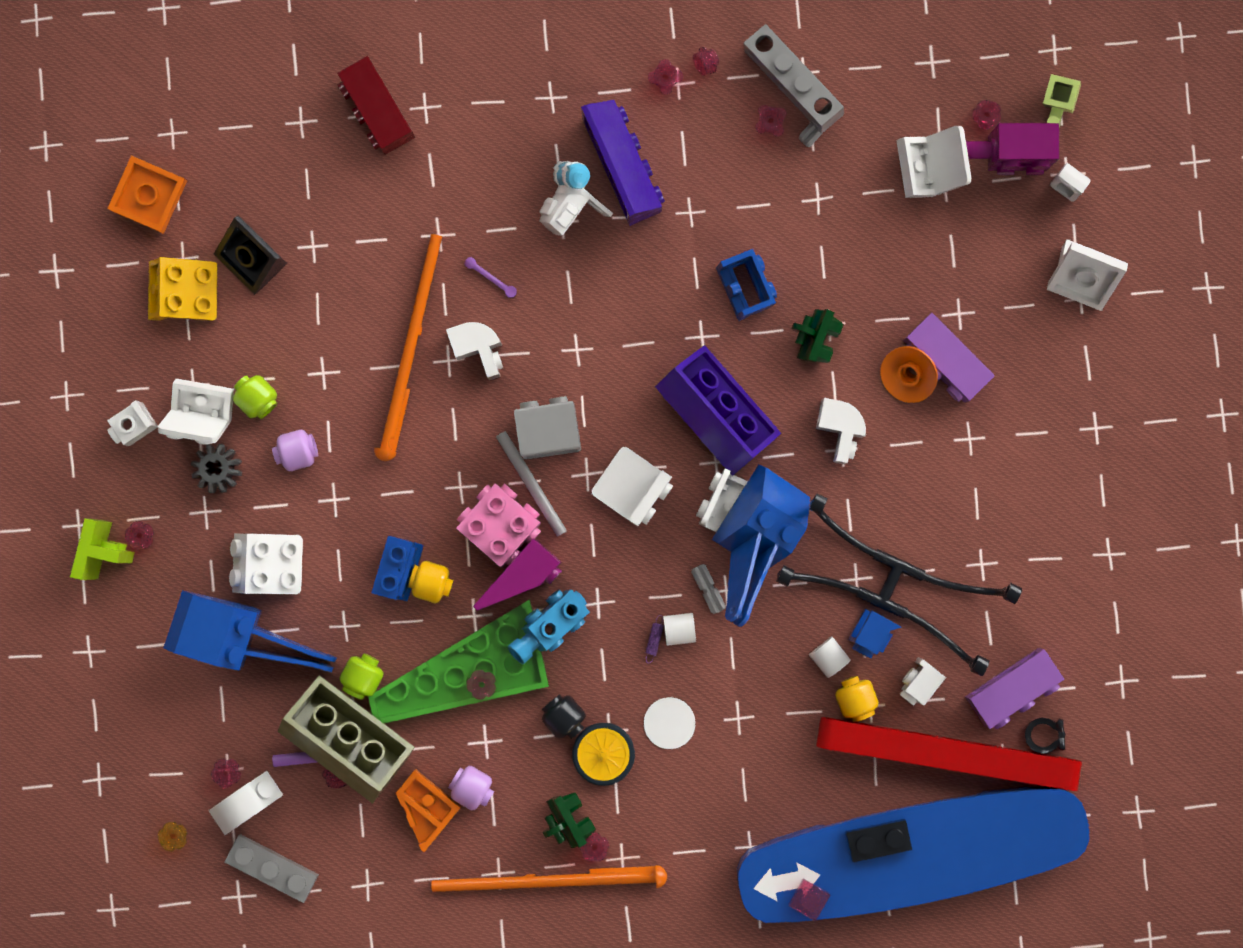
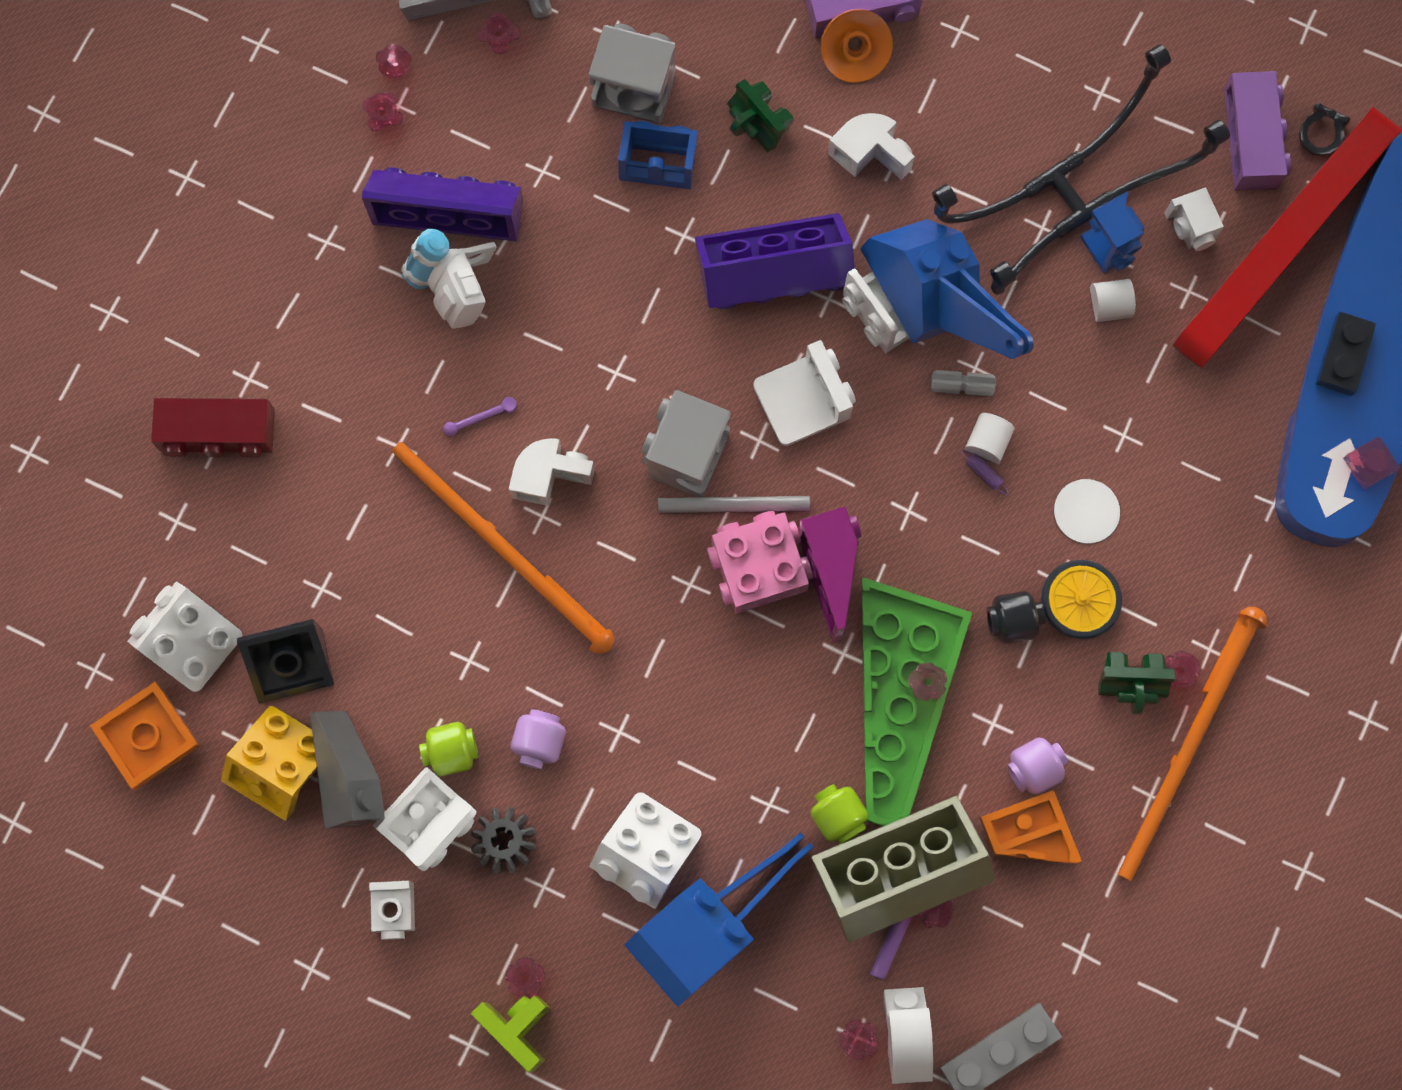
camera: 65 degrees left, 10 degrees down
blue window [371,536,424,602] -> none
yellow head [408,561,454,603] -> none
dark azure brick [508,589,590,664] -> none
yellow head [835,676,879,722] -> none
none -> white bracket [127,581,242,692]
none -> dark grey slope [310,711,385,829]
none -> light grey piece [589,23,676,123]

